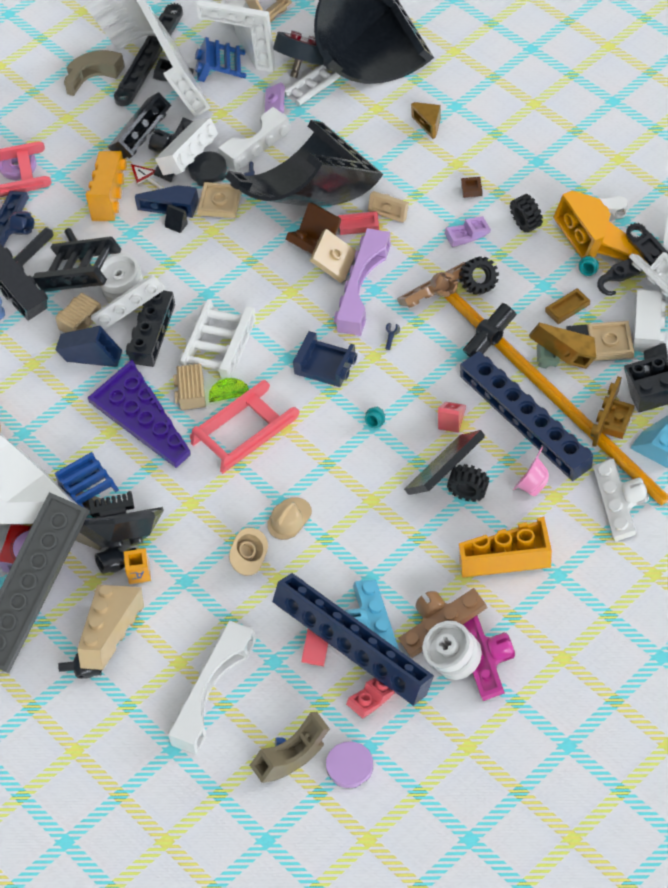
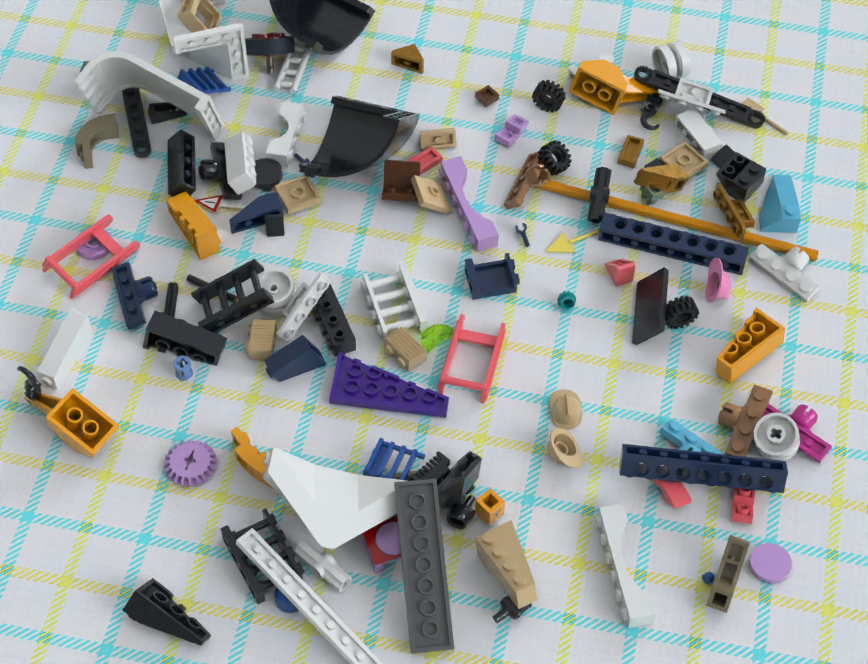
camera: 40 degrees left, 0 degrees up
lavender plate [265,82,285,113] -> none
teal plate [578,256,599,276] -> none
none -> light yellow piece [545,229,599,253]

